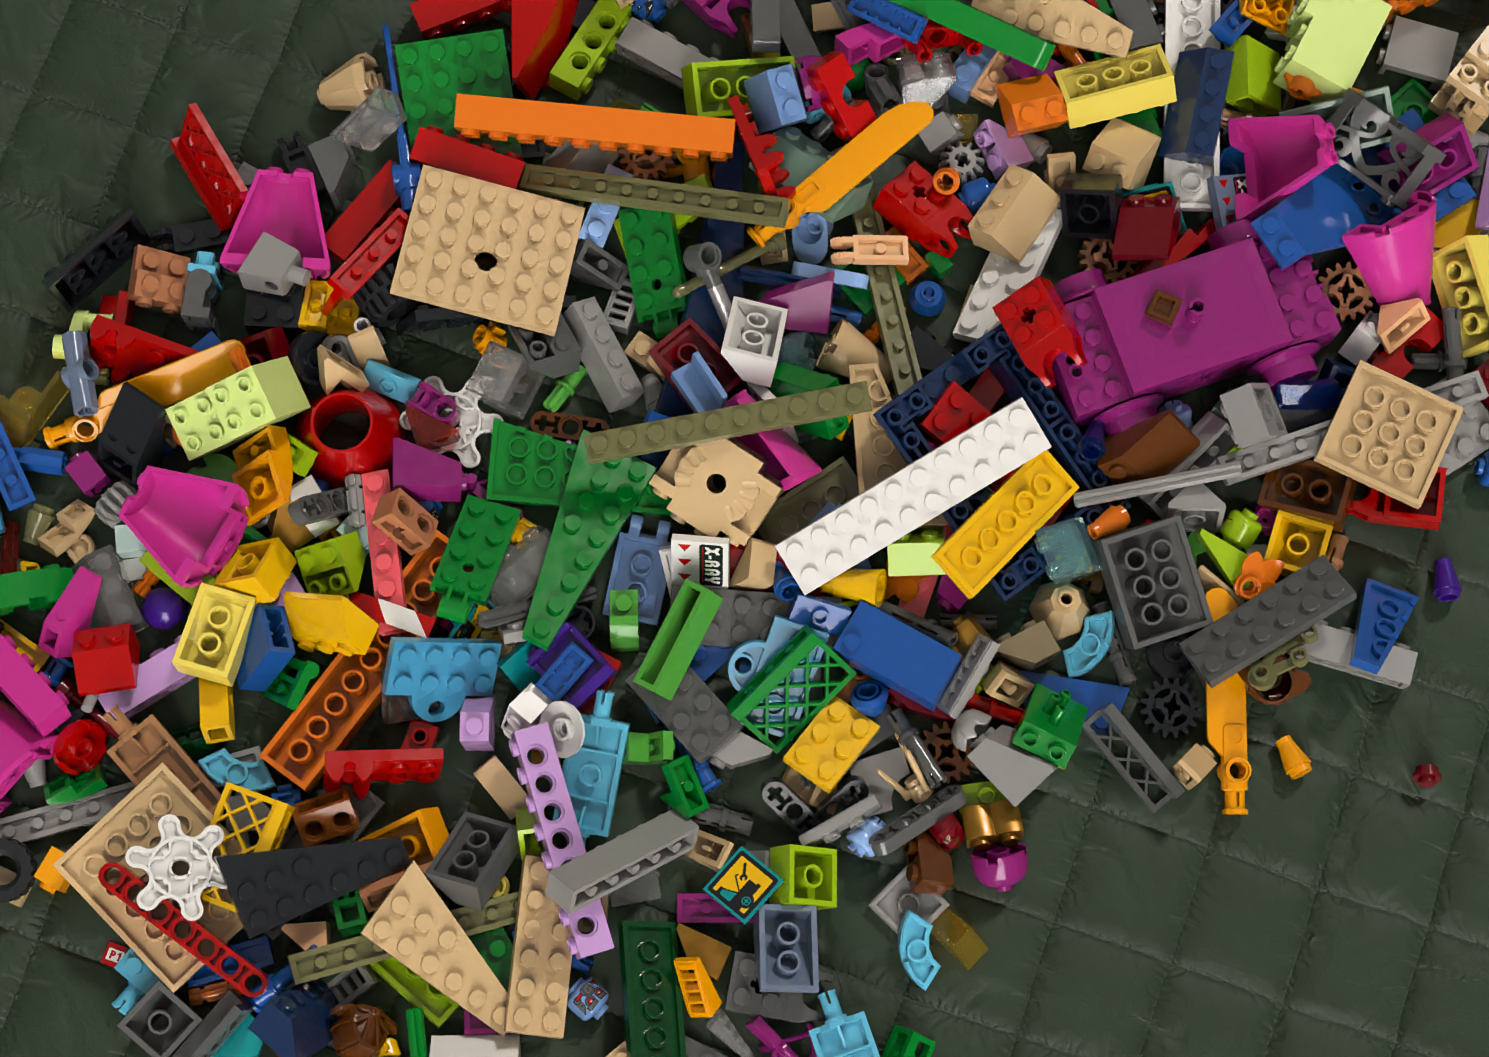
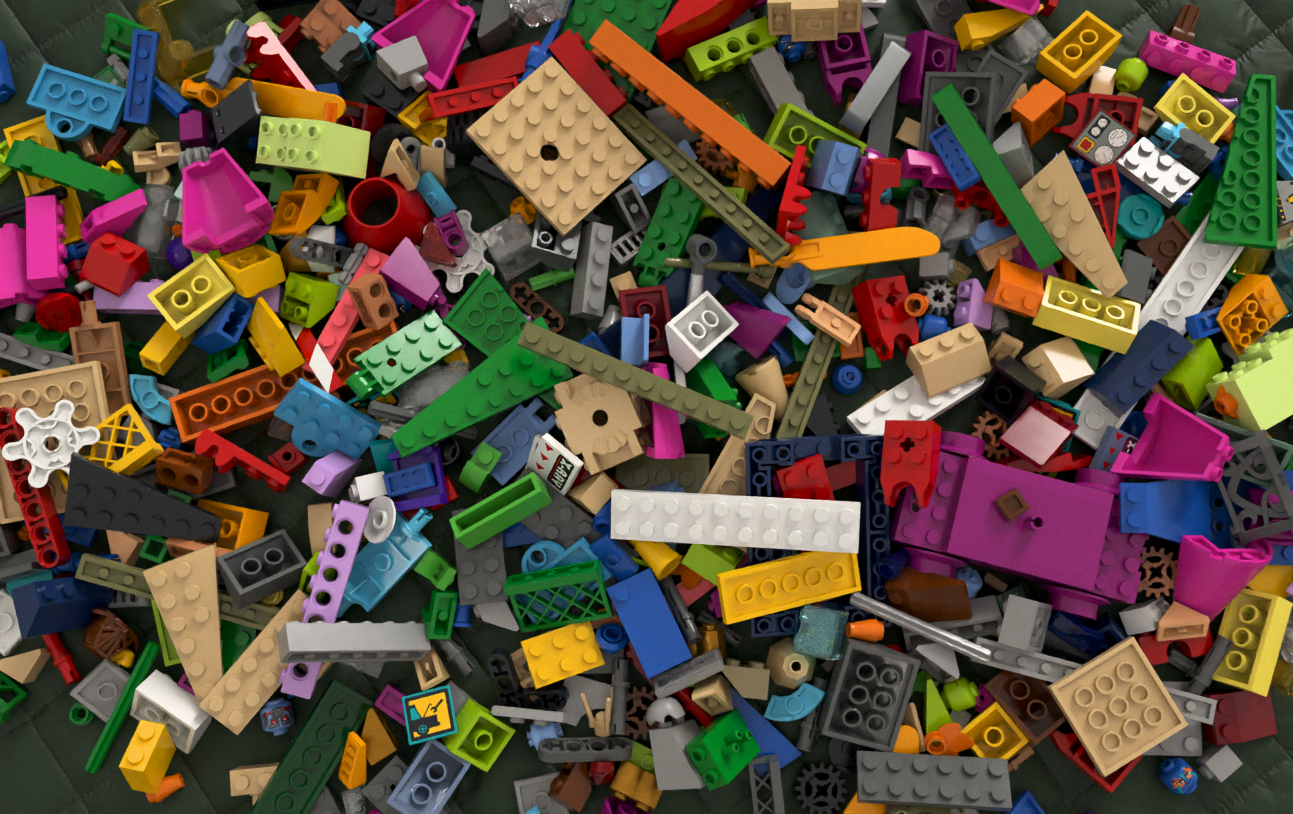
camera: 35 degrees right, 5 degrees up
none -> reddish brown tile [980,572,1008,593]

